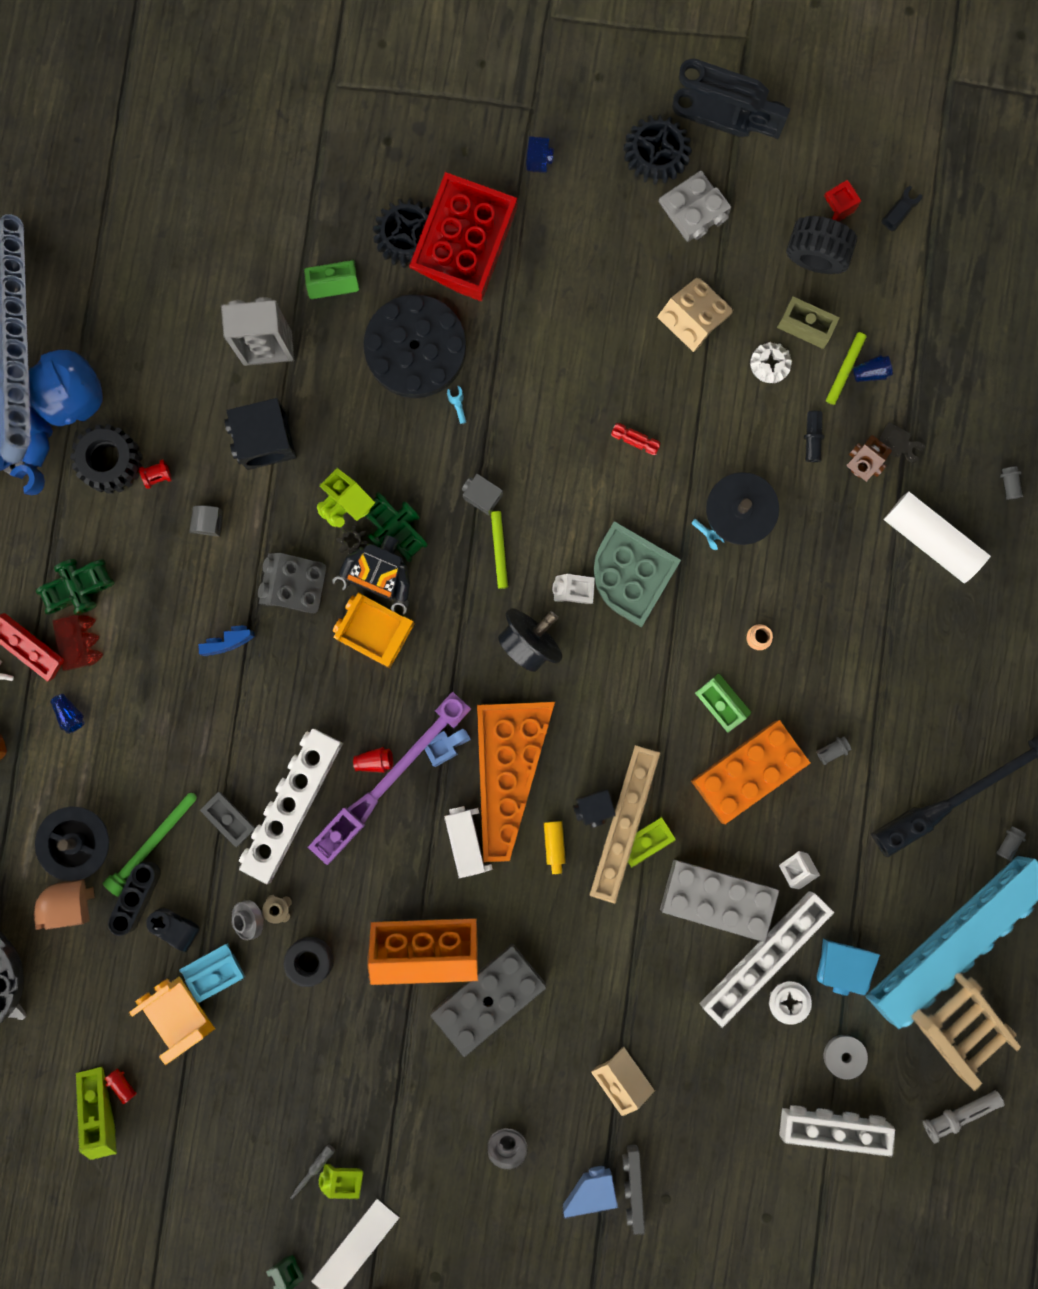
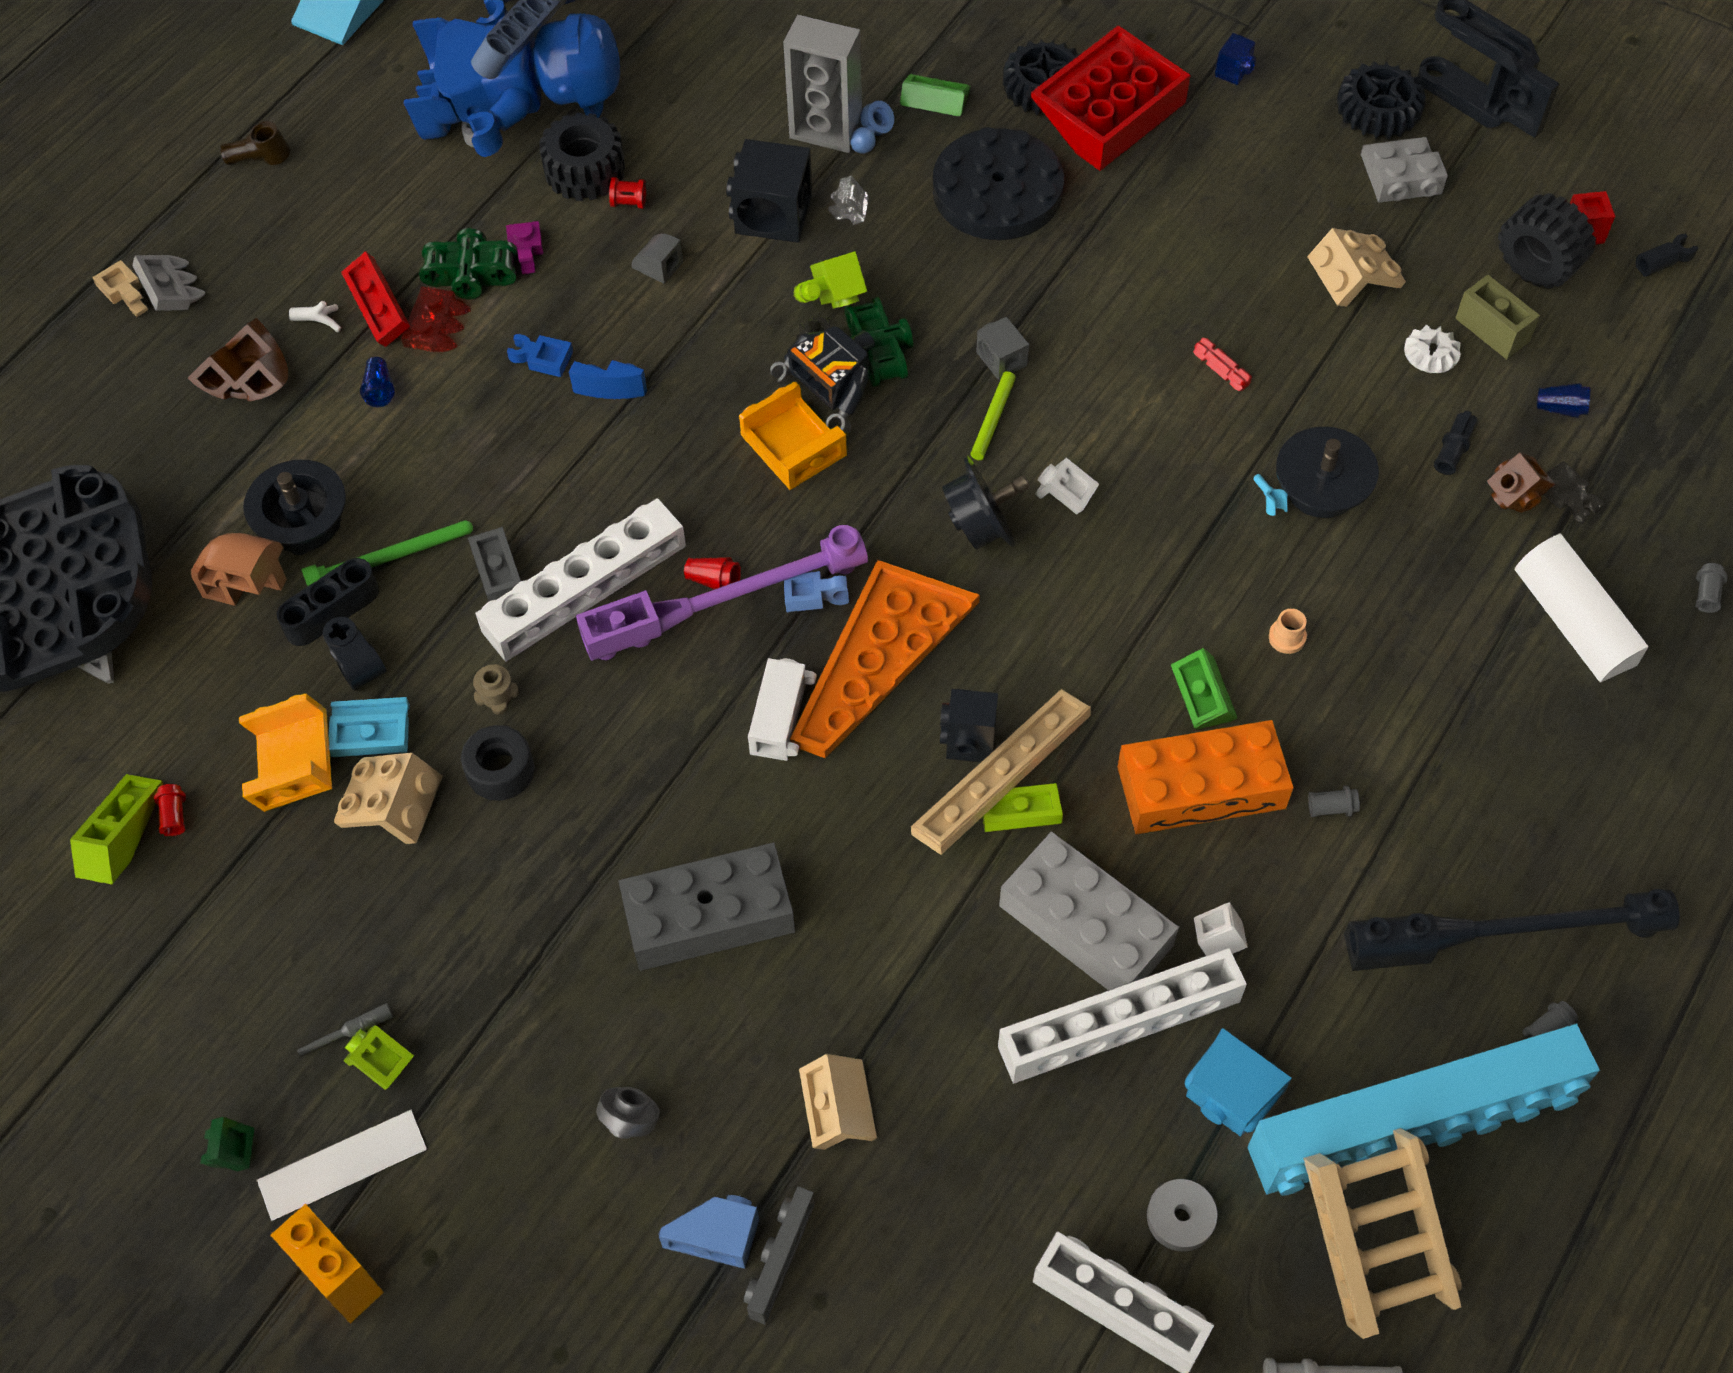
camera: 25 degrees right, 25 degrees down
flat silver plate [232,900,264,940] -> none
dark grey bracket [258,553,326,613] -> none
orange brick [368,919,478,985] -> none
medium azure hand [447,386,466,424] -> none
yellow cylinder [544,821,566,874] -> none
sand green plate [594,521,681,627] -> none
white gear [769,981,812,1024] -> none
lime bar [826,332,867,405] -> none
none -> tan bracket [334,753,443,844]
none -> magenta plate [506,221,543,274]
none -> blue plate [507,334,573,377]
none -> clear tile [829,175,869,224]
none -> medium blue plate [850,101,894,154]

